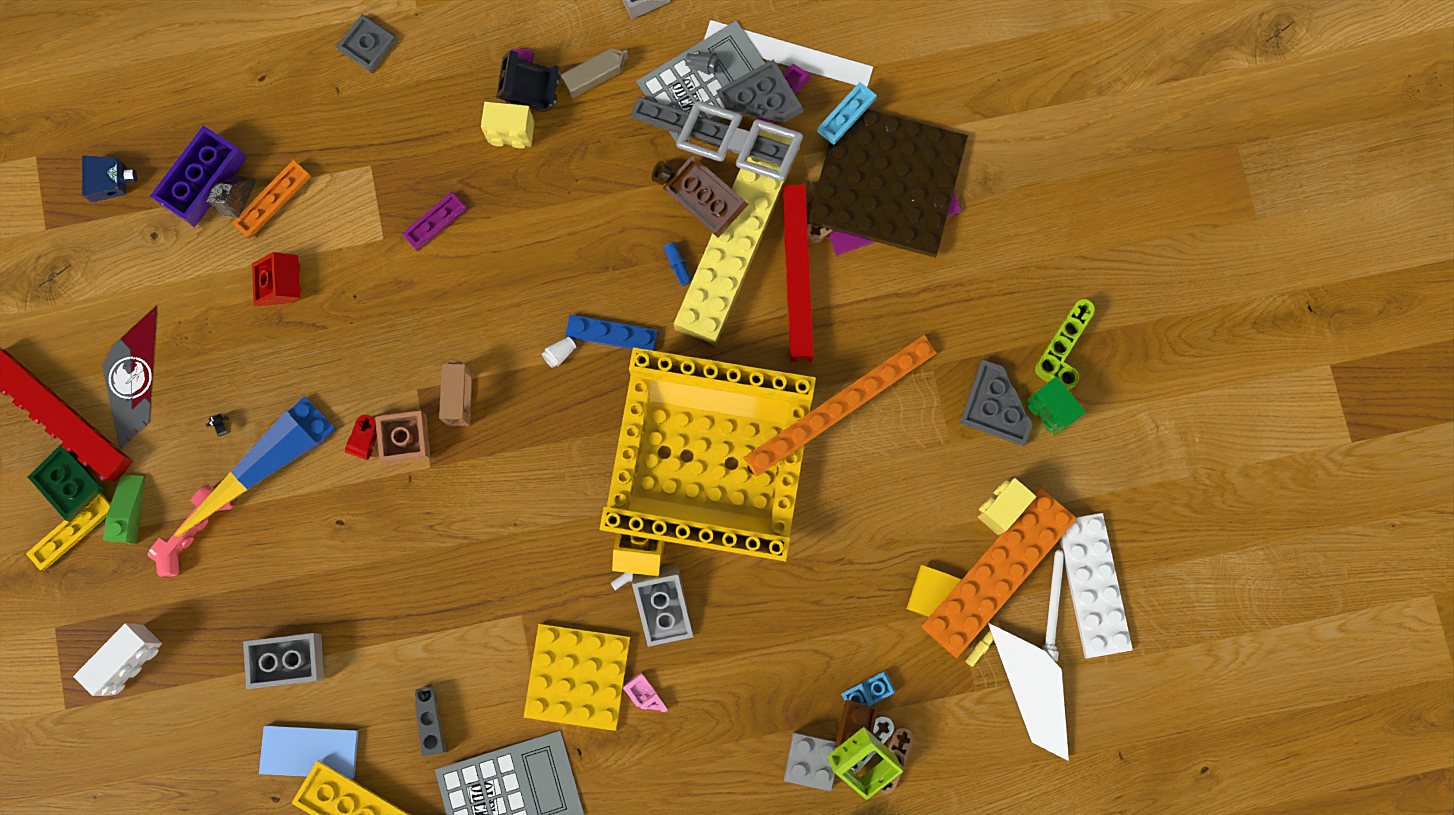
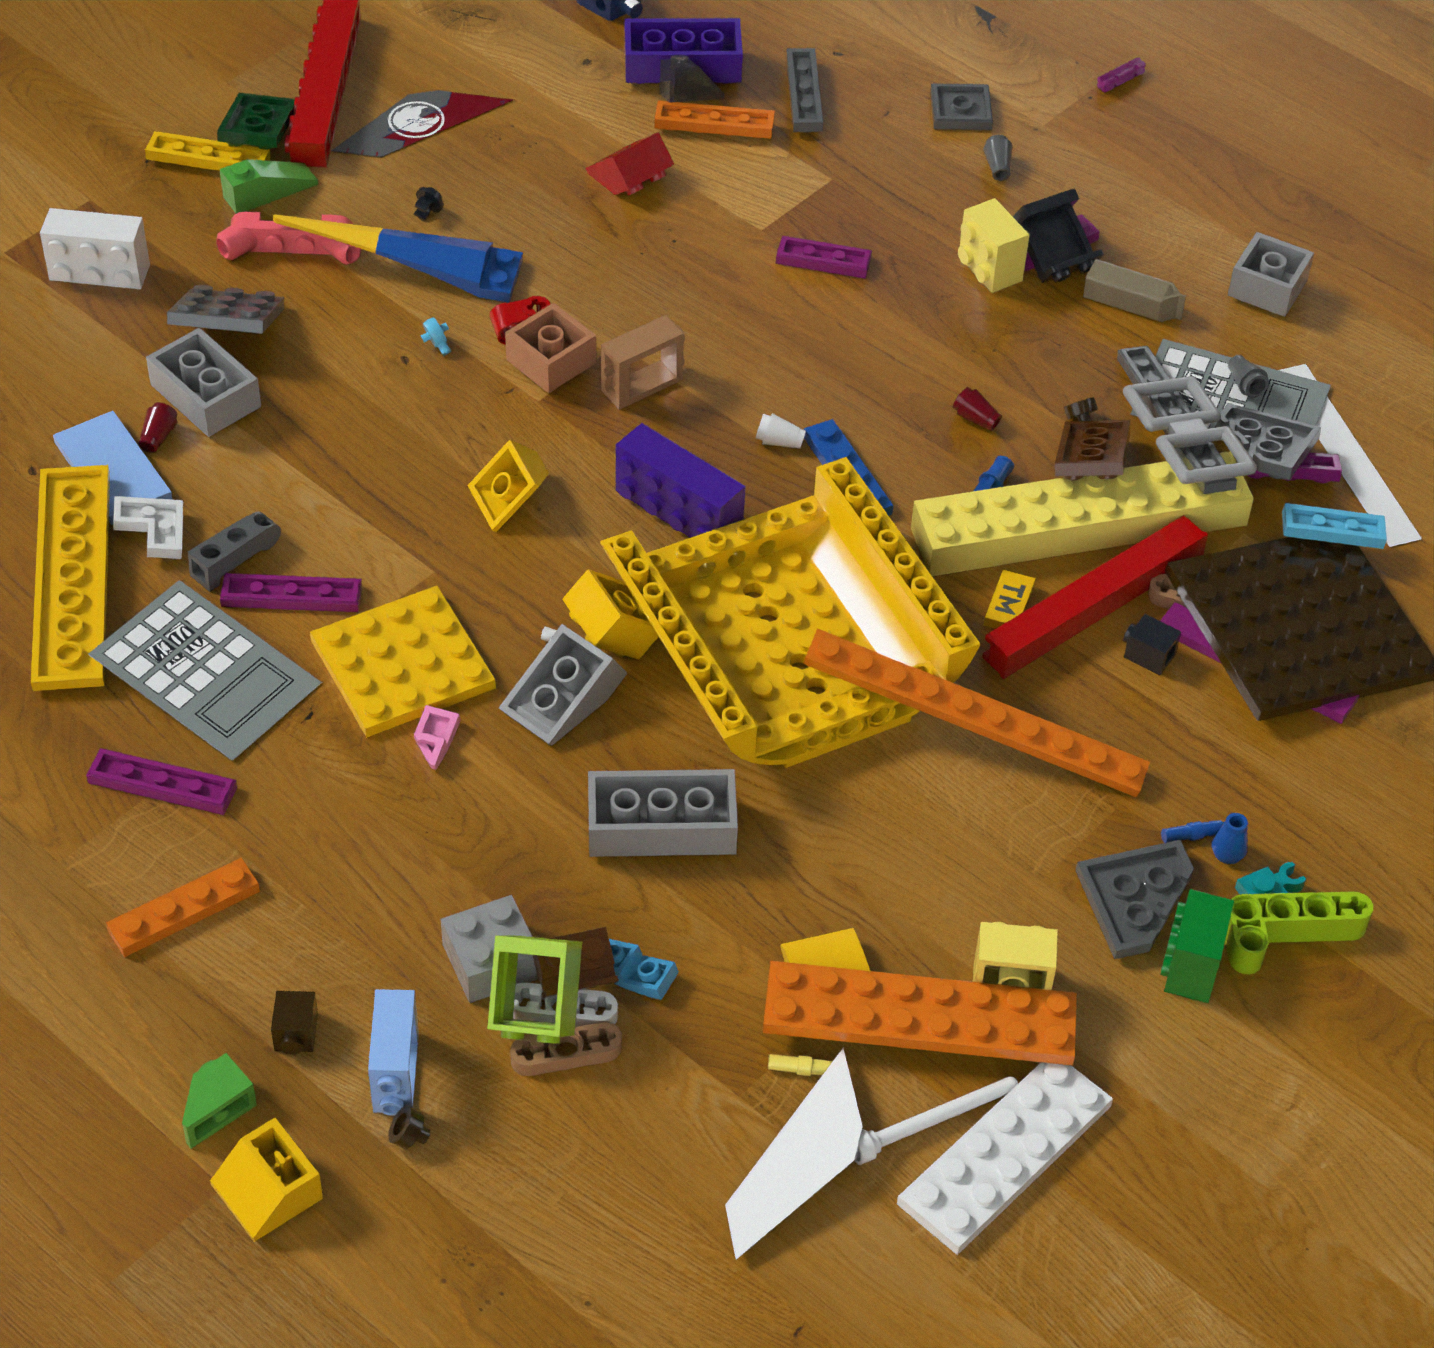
camera: 50 degrees right, 30 degrees down
none -> white plate [113,496,183,559]
none -> dark red cone [138,402,177,453]
none -> dark grey plate [167,285,284,334]
none -> magenta tile [220,573,362,612]
none -> medium azure piece [421,317,451,356]
none -> yellow slope [467,440,549,532]
none -> light grey brick [588,769,738,857]
none -> dark purple brick [616,423,745,538]
none -> dark grey plate [786,48,823,133]
none -> dark red cone [953,387,1002,431]
none -> dark grey cone [983,135,1013,181]
none -> yellow tile [984,570,1036,629]
none -> black brick [1123,614,1181,675]
none -> blue piece [1161,820,1224,843]
none -> blue cone [1212,813,1248,864]
none -> teal plate [1235,862,1306,895]

